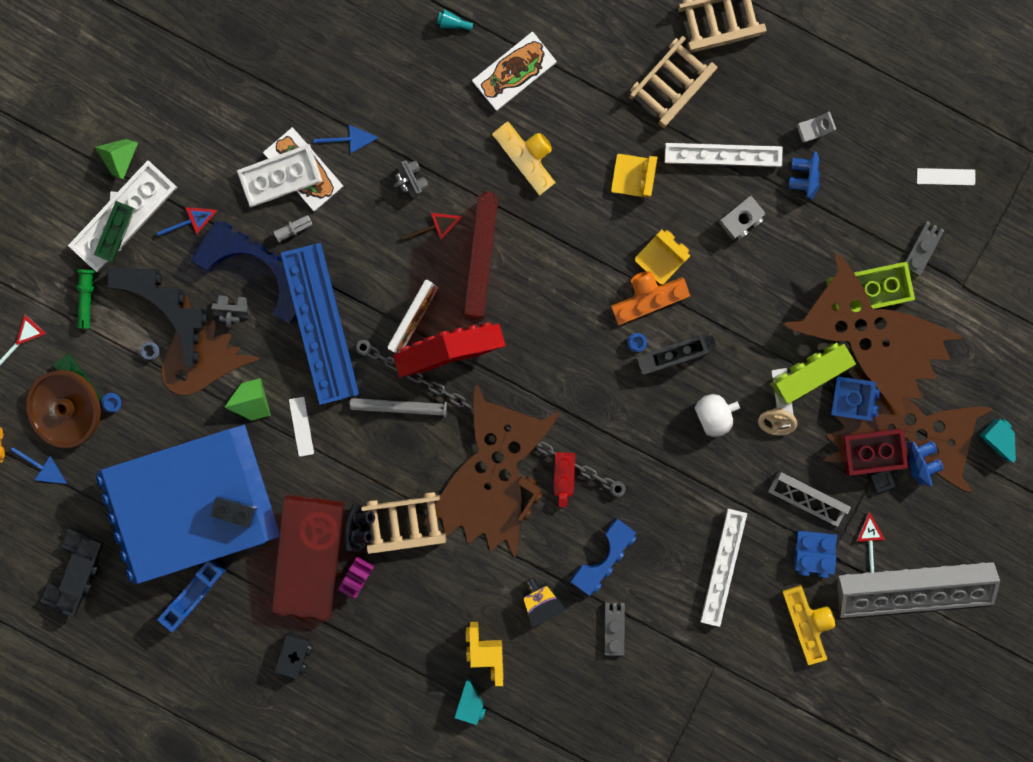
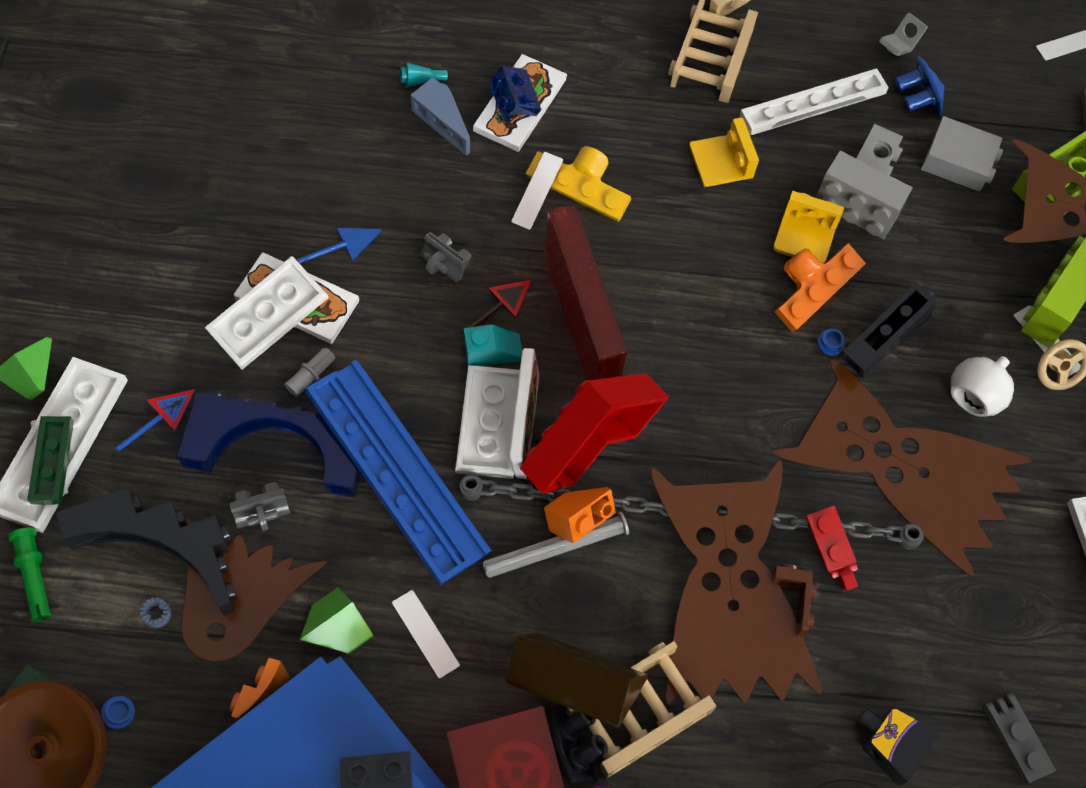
camera: 25 degrees left, 25 degrees down
blue arch [570,518,636,596] -> none
none -> orange slope [230,658,289,722]
none -> sand blue slope [411,77,470,156]
none -> white tile [455,365,520,479]
none -> teal slope [464,325,522,366]
none -> clear blue bracket [490,65,542,122]
none -> dark brown slope [506,632,648,728]
none -> white sticker [511,152,563,230]
none -> orange slope [544,487,616,543]
none -> reddish brown piece [772,357,1032,576]
none -> light grey brick [816,151,913,239]
none -> light grey brick [921,116,1003,192]

